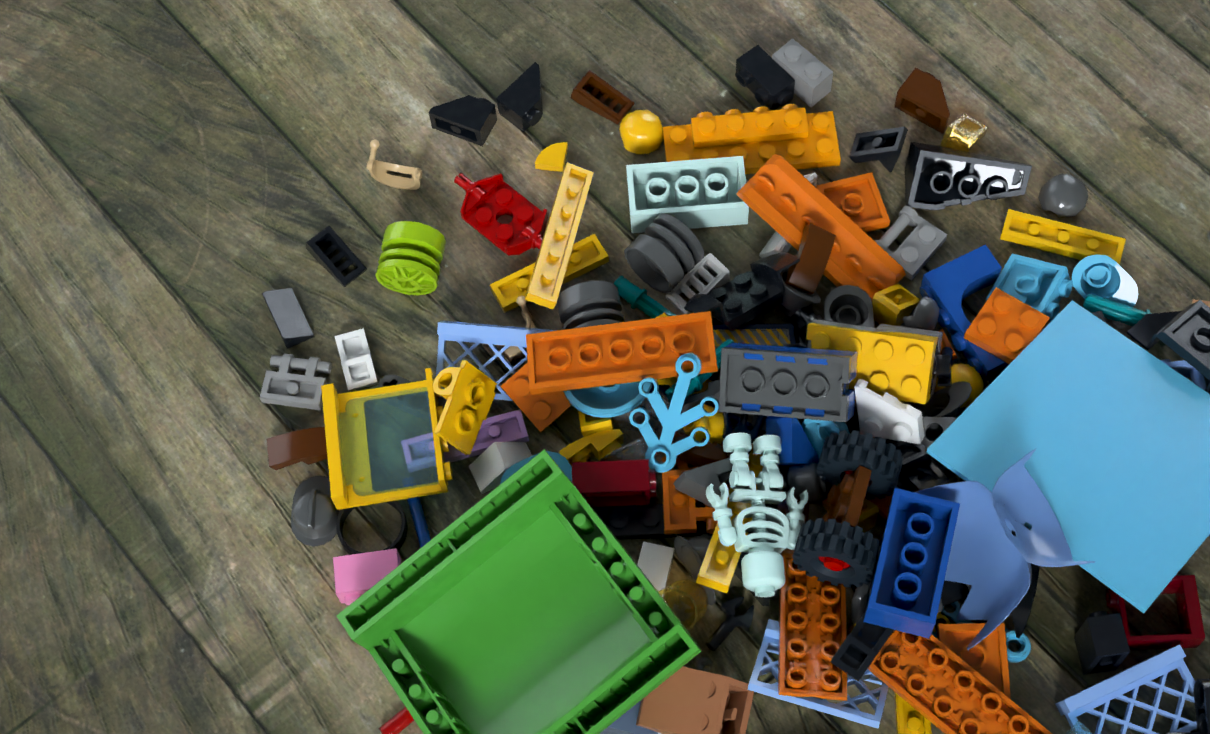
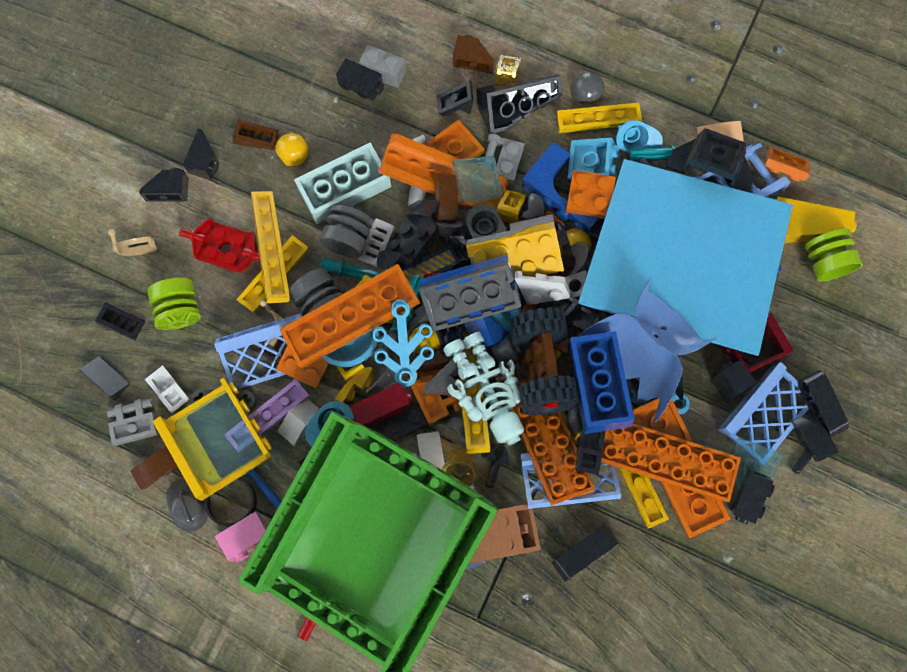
camera: 25 degrees left, 10 degrees up
yellow piece [433,360,497,455] -> none
yellow tile [535,142,568,172] -> none
light orange plate [663,104,841,174] -> none
none -> clear light blue plate [452,156,503,203]

